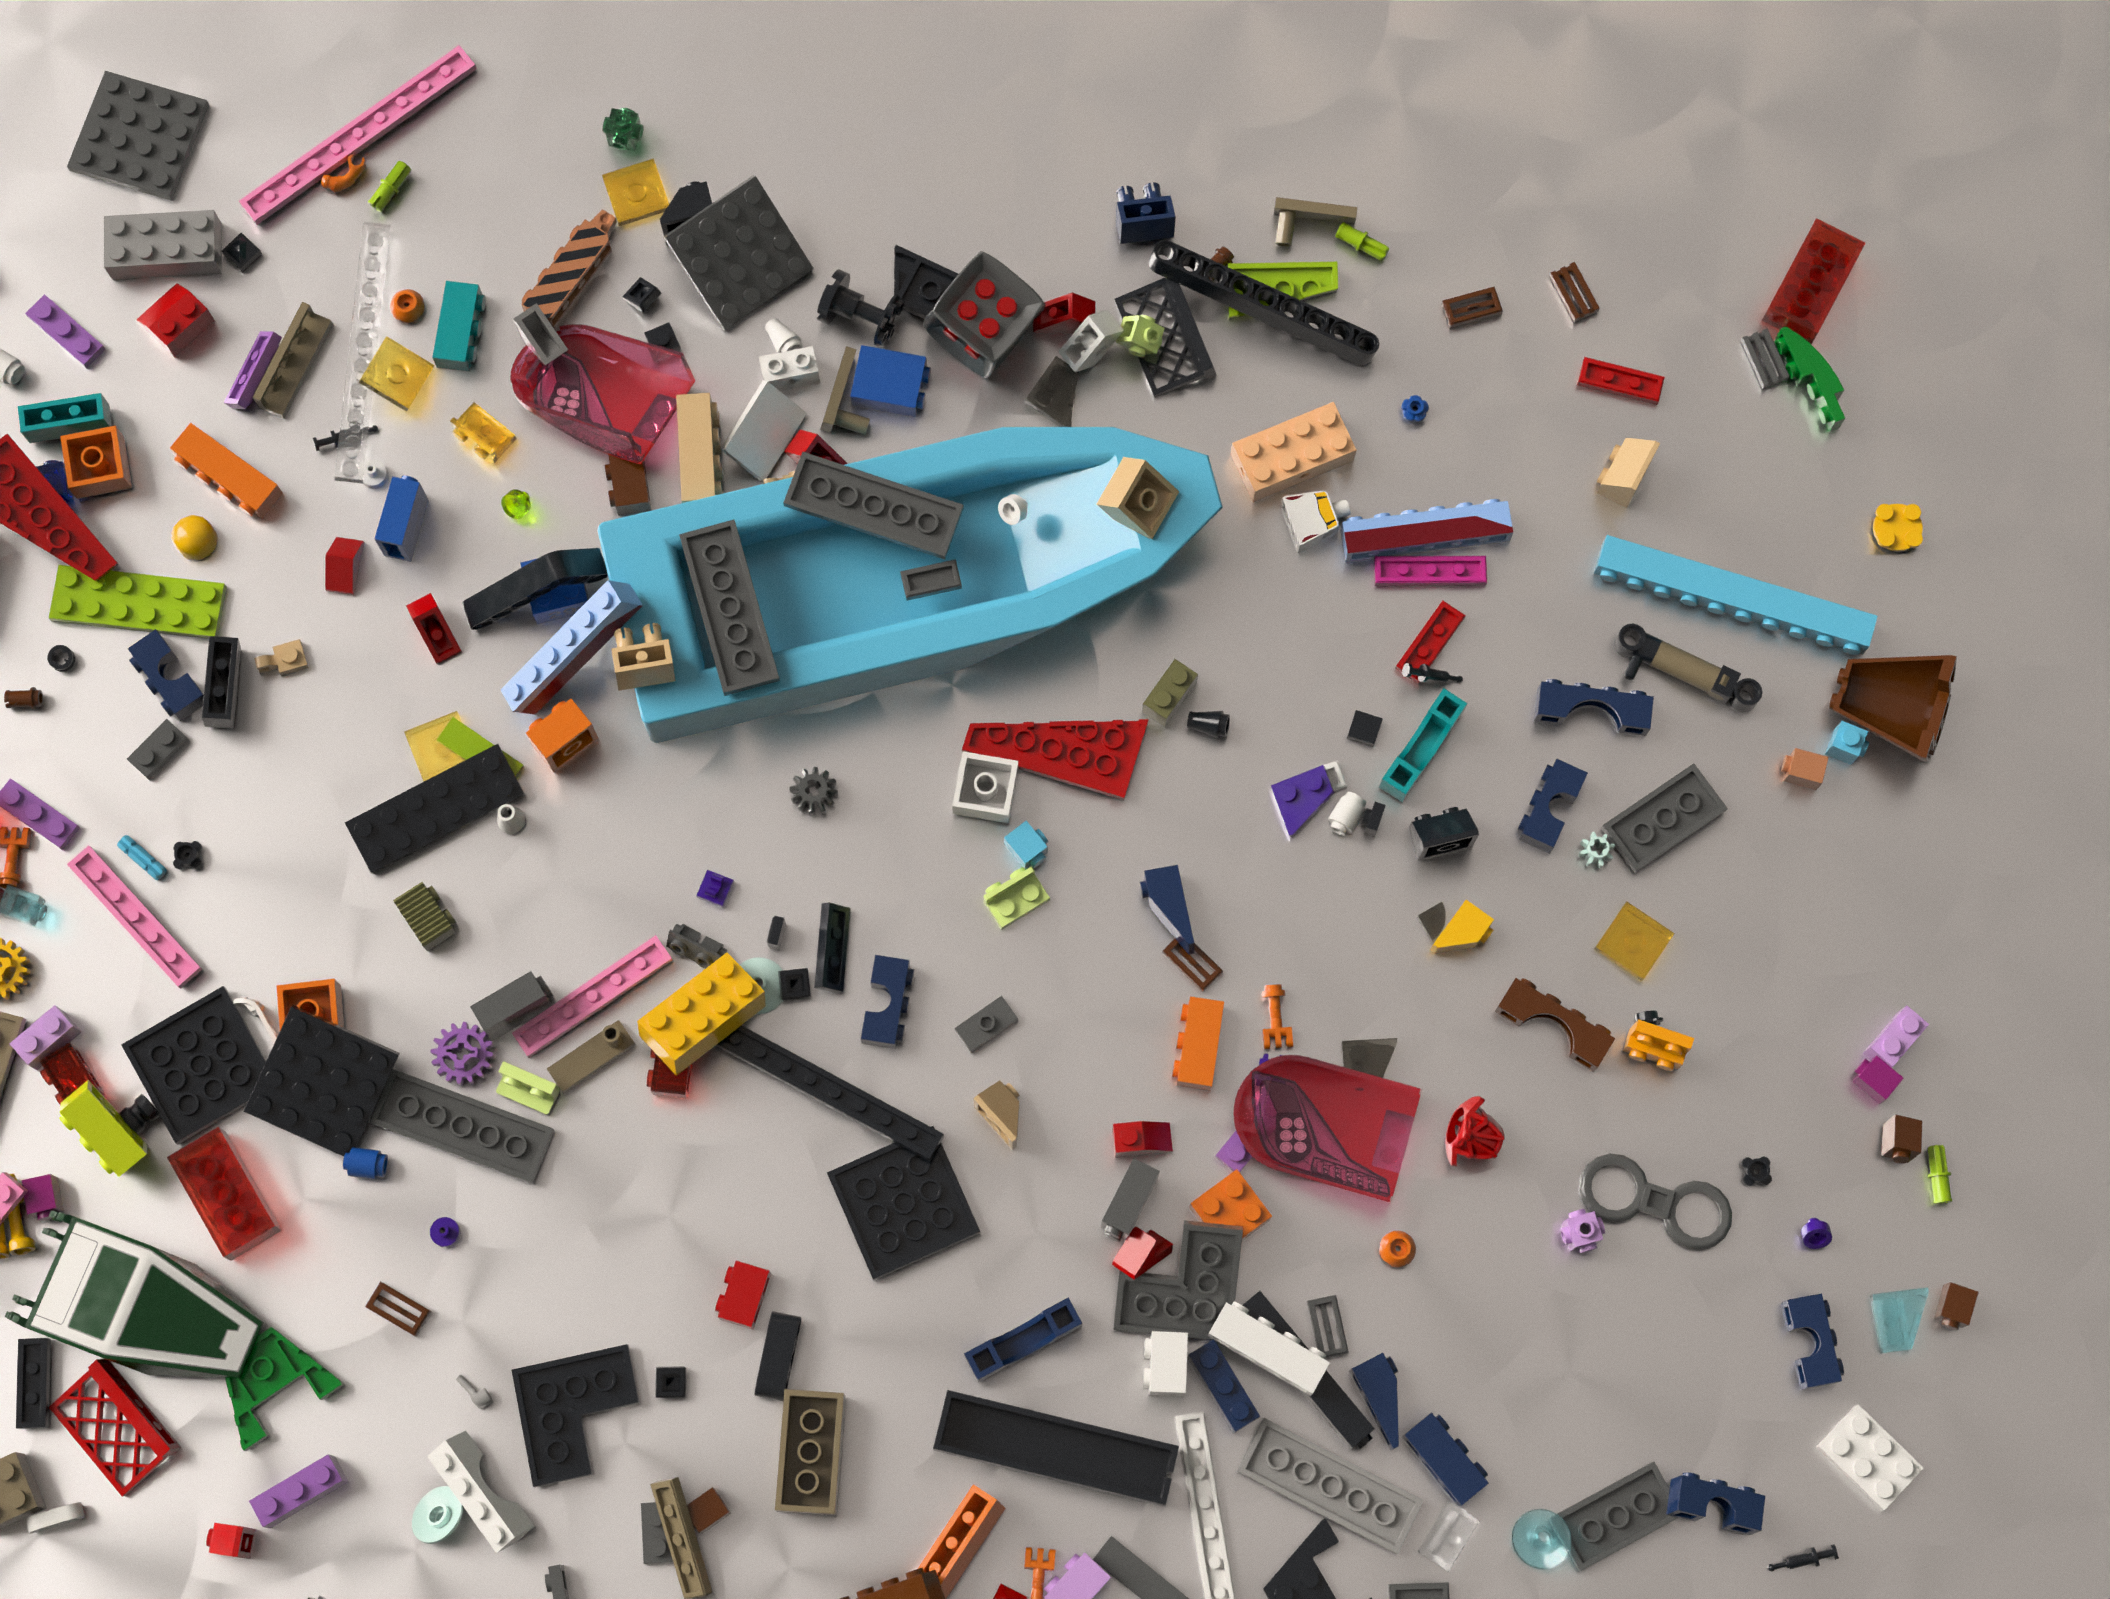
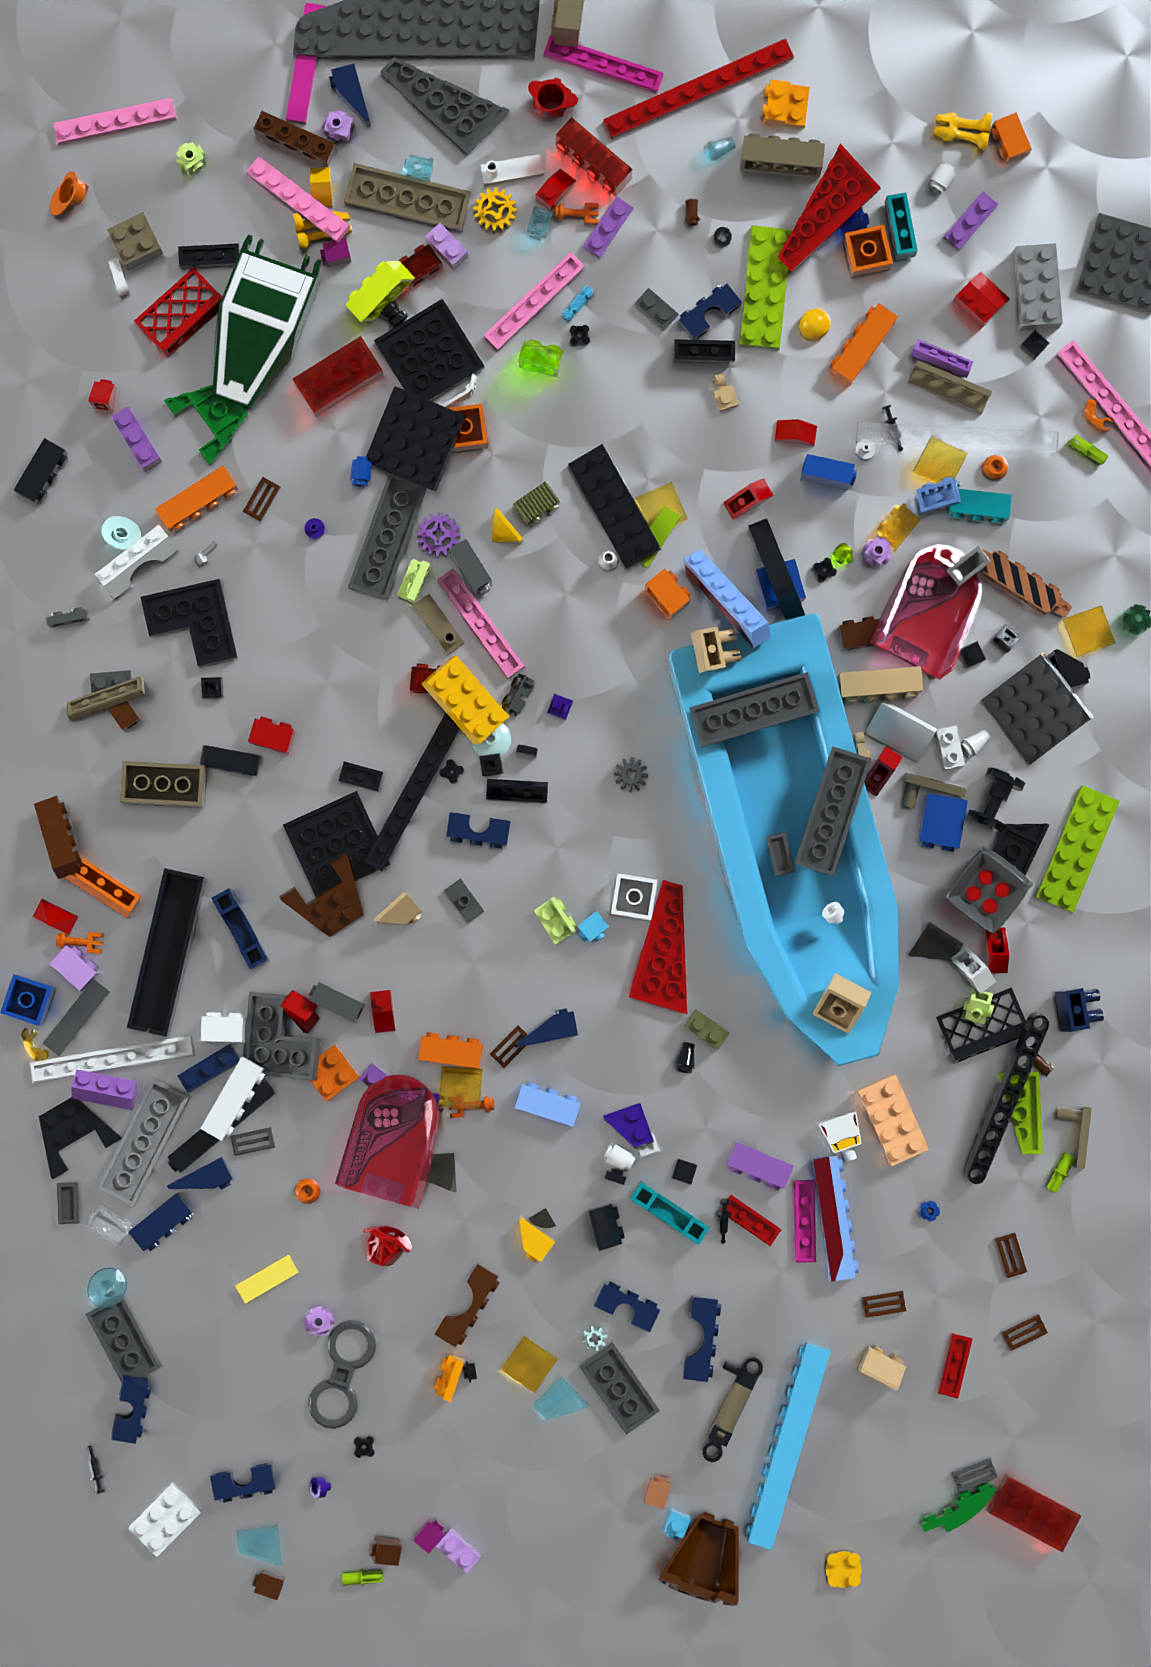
camera: 85 degrees right, 10 degrees up
none -> medium lavender brick [71,1069,137,1110]
none -> orange brick [155,465,238,532]
none -> light yellow tile [235,1255,299,1304]
none -> reddish brown wing [279,854,363,937]
none -> black plate [338,761,383,792]
none -> clear yellow tile [438,1066,483,1110]
none -> black plate [439,759,464,784]
none -> yellow slope [492,508,523,544]
none -> light blue brick [515,1082,581,1127]
none -> clear neon green slope [518,339,564,378]
none -> clear light blue wing [532,1376,589,1420]
none -> medium lavender brick [727,1142,794,1191]
none -> black plate [813,558,837,581]
none -> lavender brick [862,537,893,568]
none -> reddish brown tile [862,1291,906,1318]
none -> medium blue bracket [916,477,961,514]
none -> lime plate [1035,785,1120,913]

